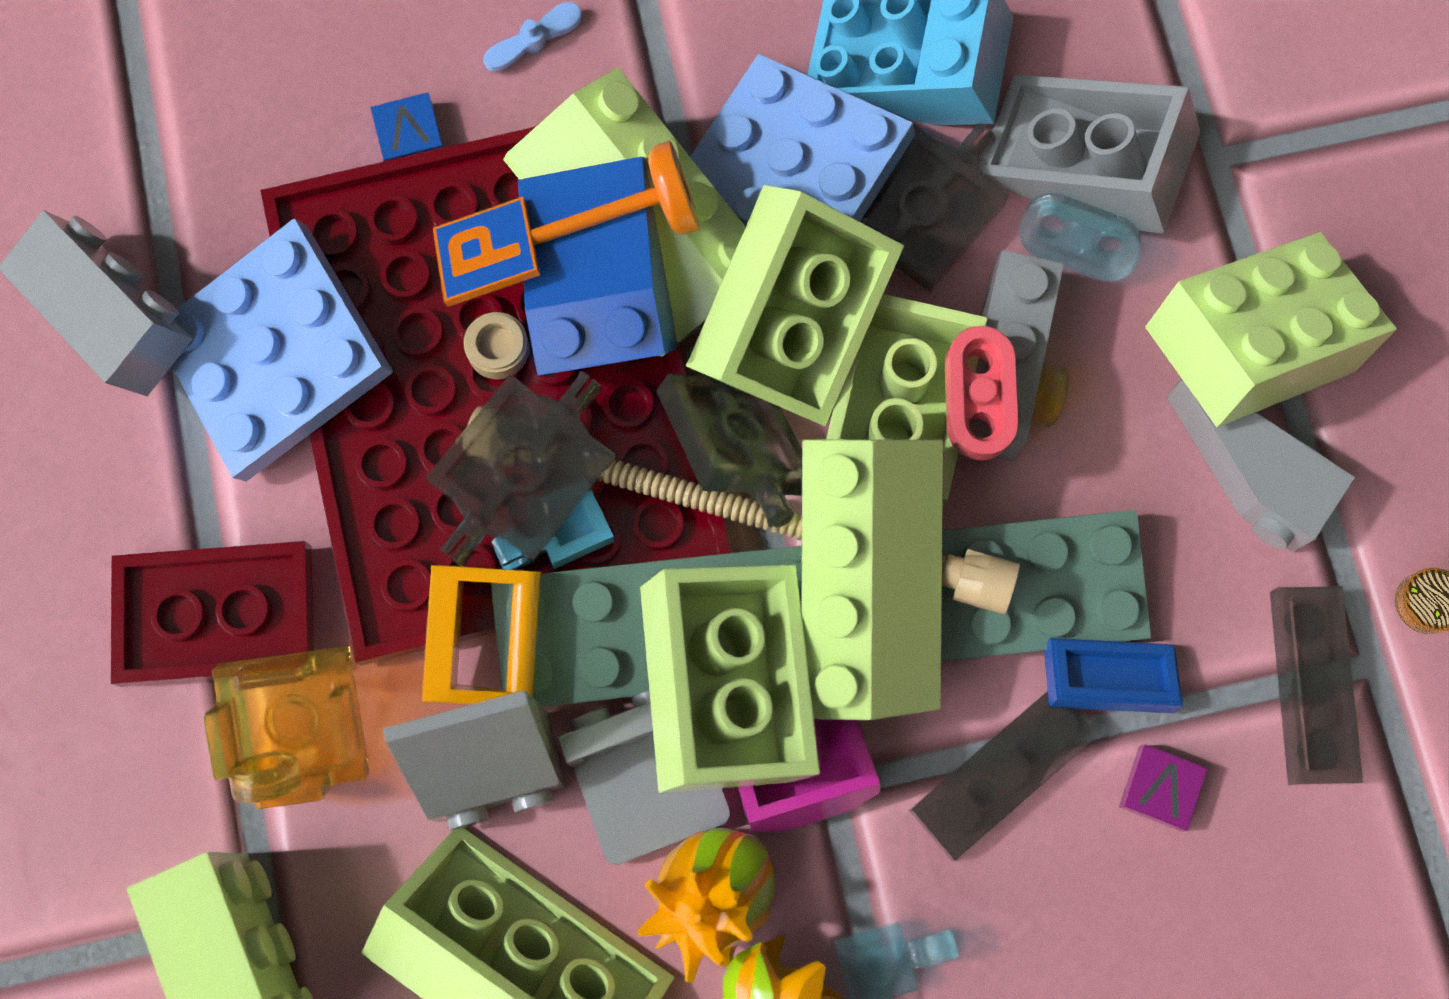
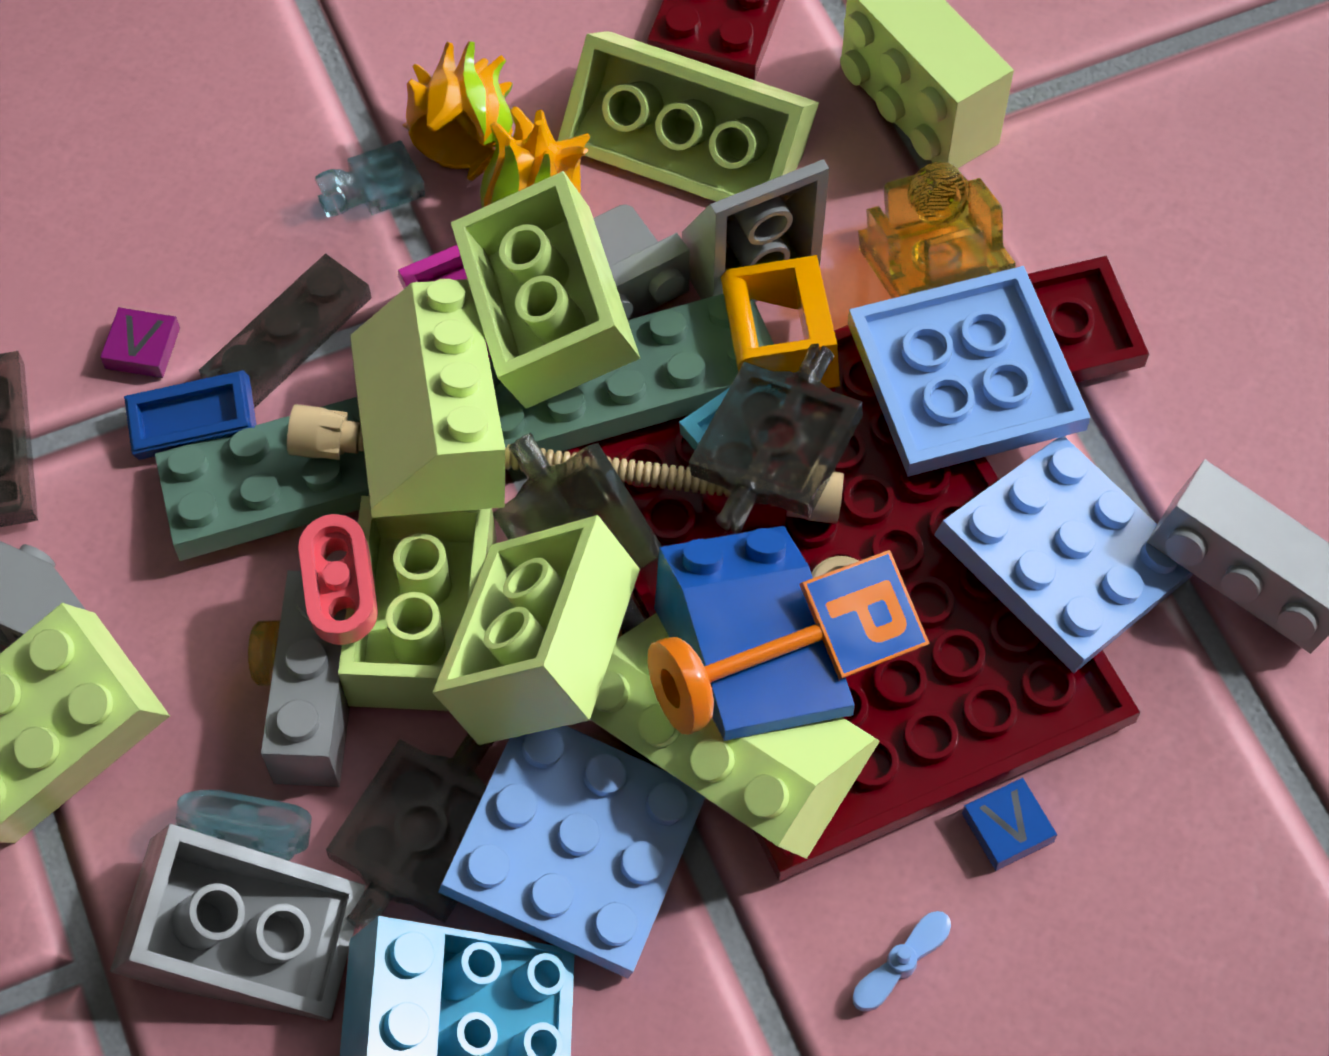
camera: 170 degrees right, 15 degrees down
none -> light blue plate [847,266,1091,477]

